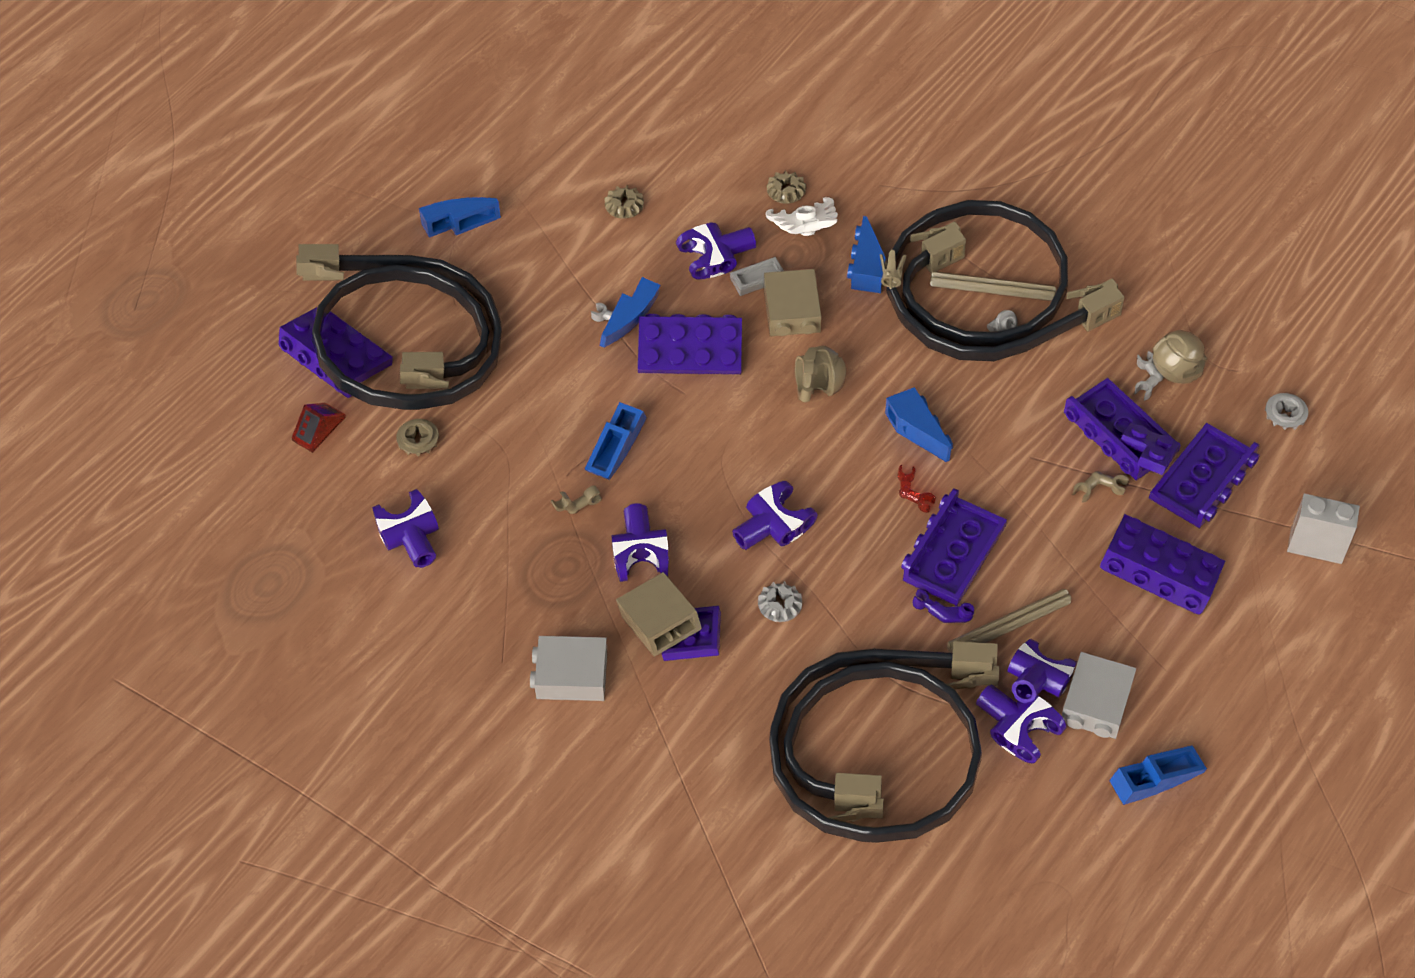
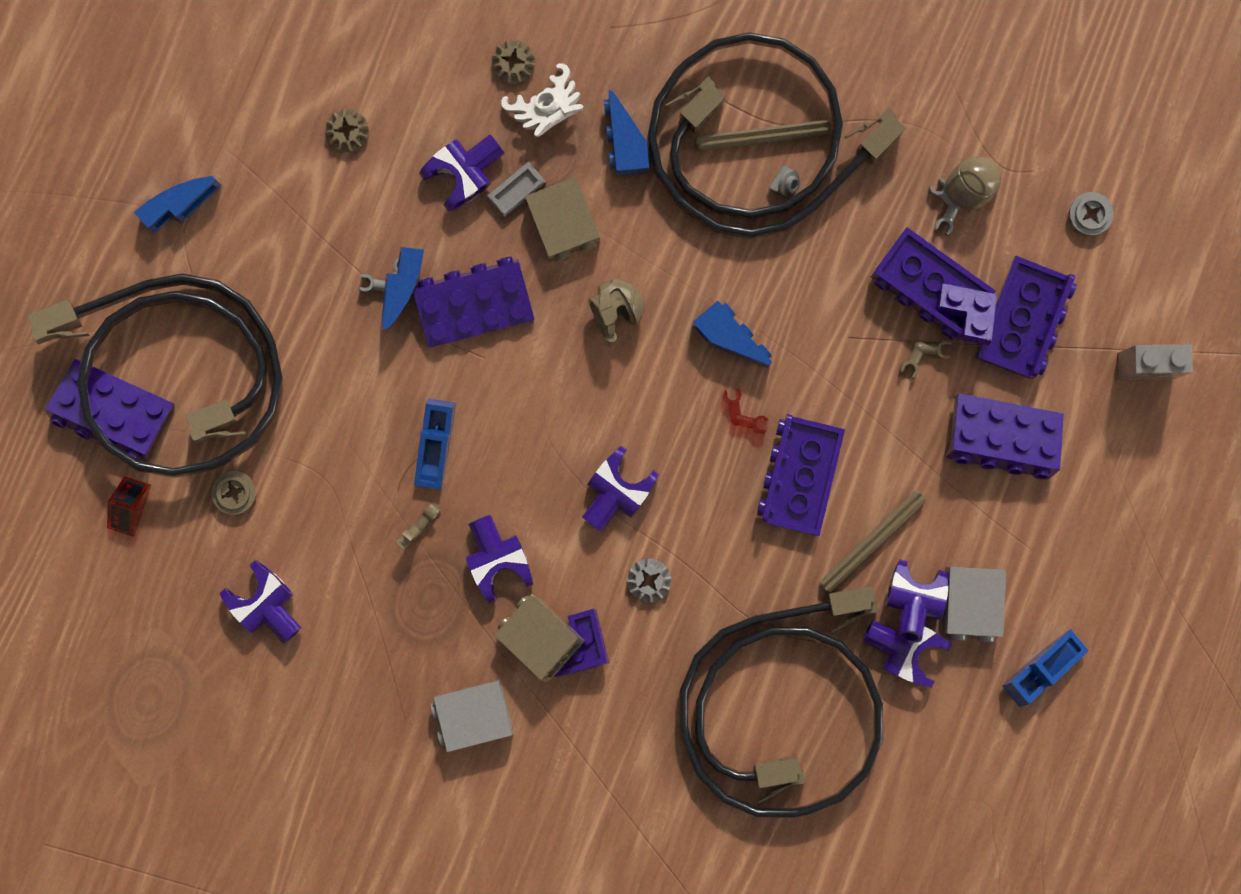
camera: 15 degrees left, 30 degrees up
dark tan piece [880,250,906,289] -> none
dark purple arm [912,589,975,623] -> none

